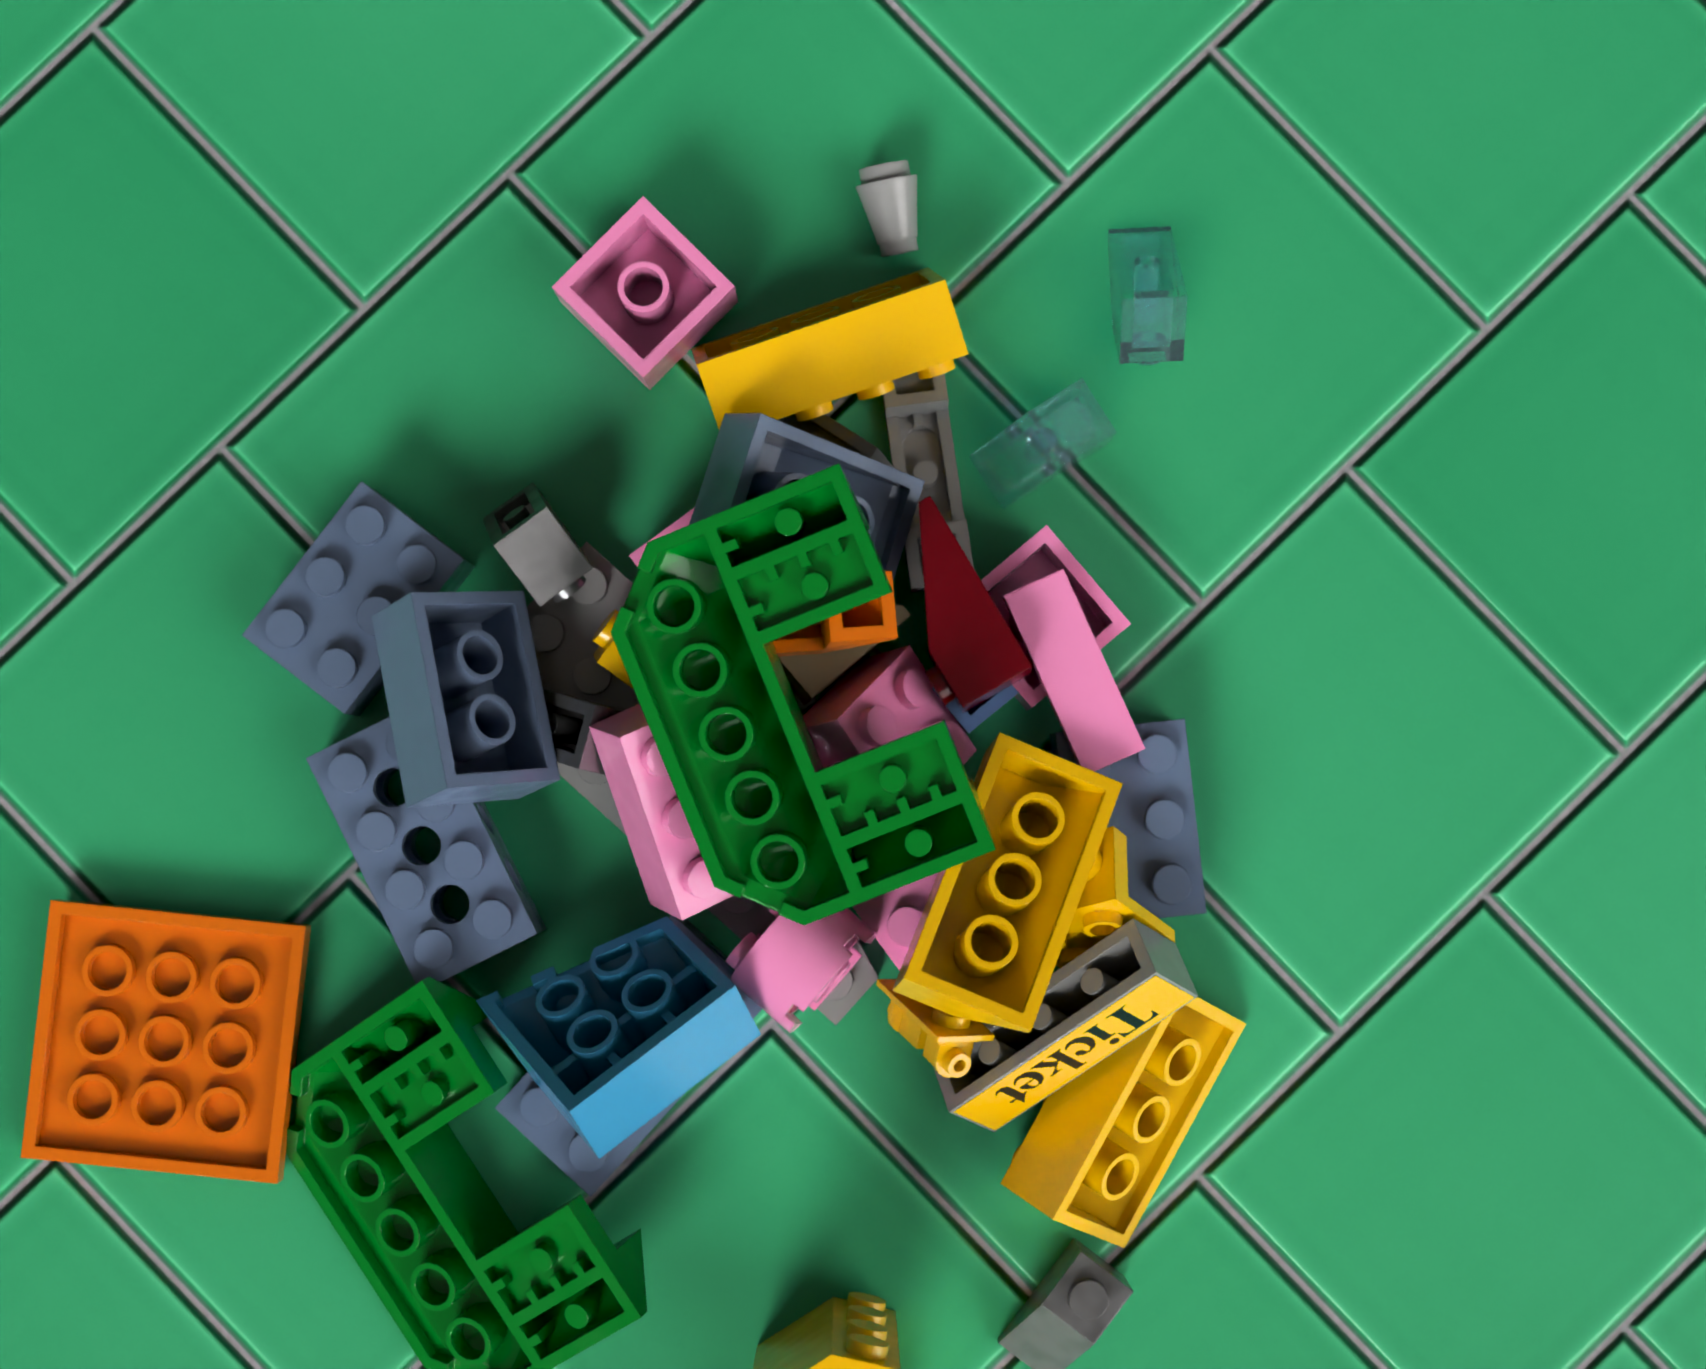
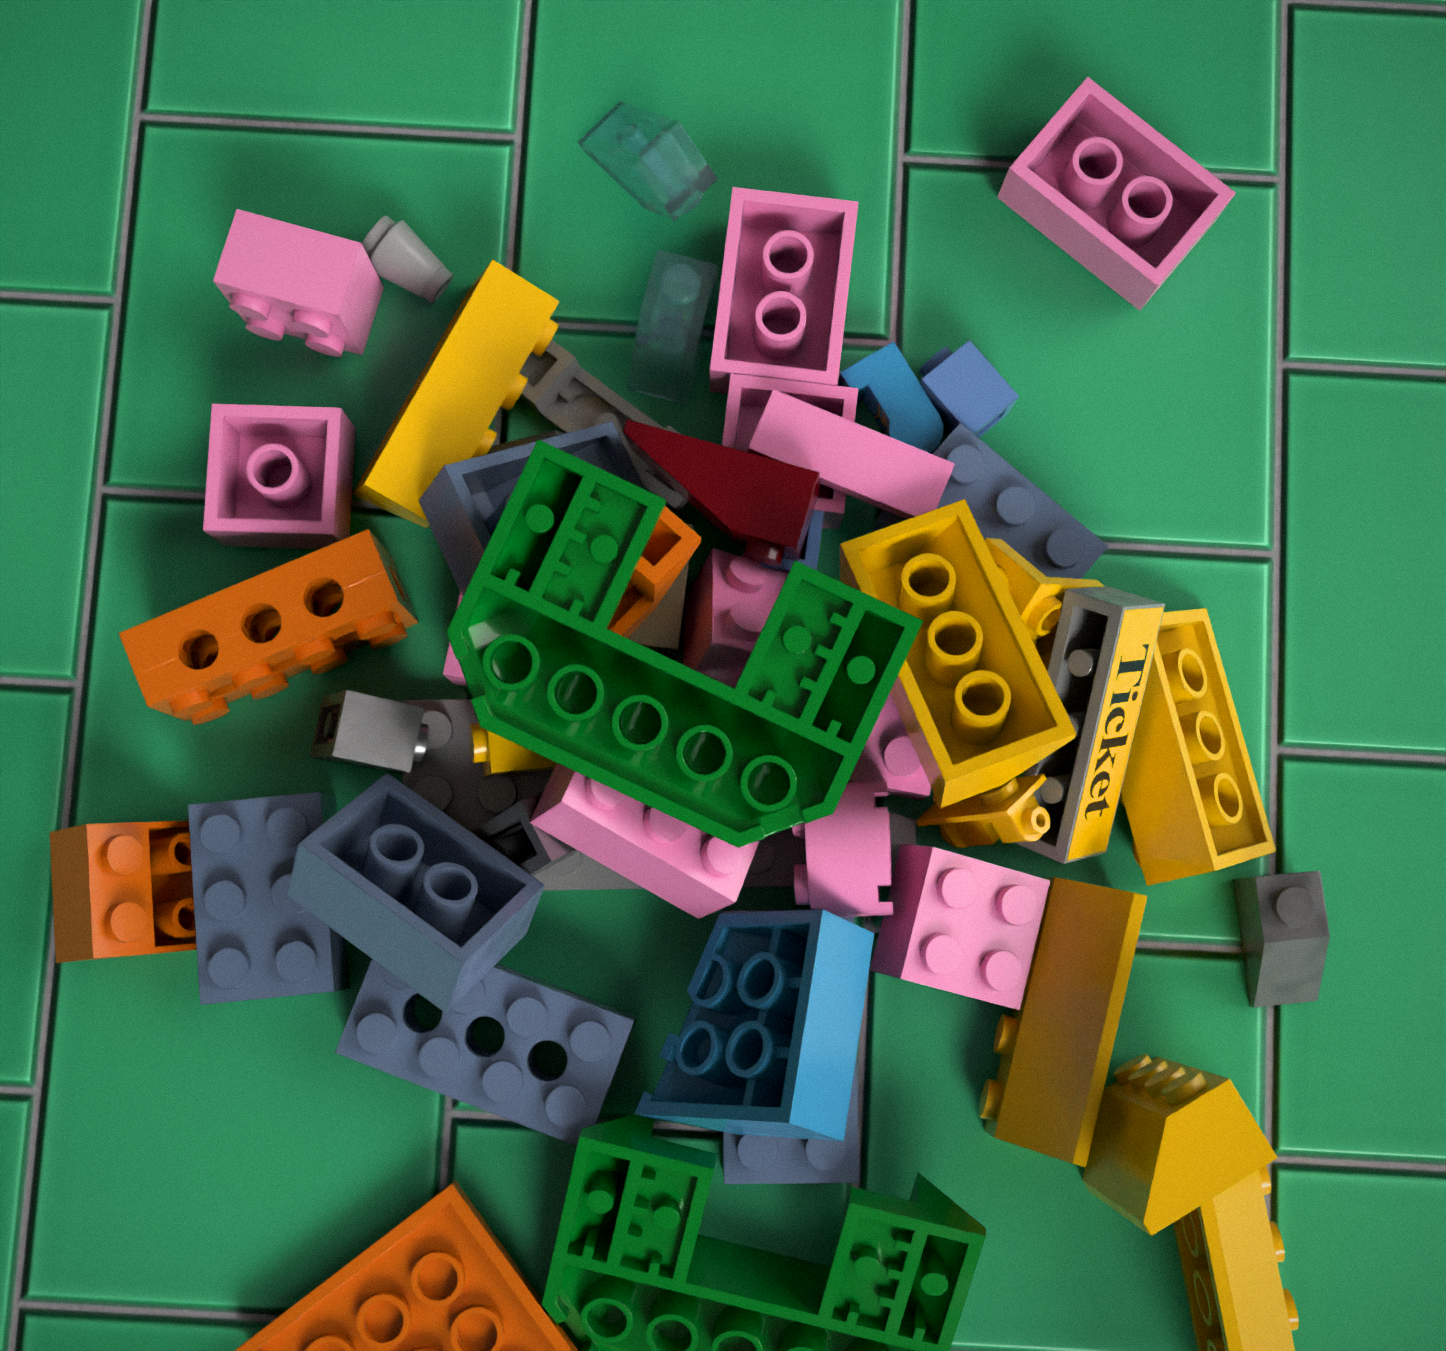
camera: 45 degrees left, 5 degrees down
none -> orange slope [50,820,197,963]
none -> orange brick [118,529,419,725]
none -> bright pink brick [213,209,384,357]
none -> bright pink brick [710,187,859,394]
none -> dark azure leg [837,341,944,454]
none -> bright pink brick [870,844,1050,1010]
none -> medium blue brick [919,340,1019,438]
none -> yellow slope [978,877,1148,1167]
none -> bright pink brick [997,77,1236,311]

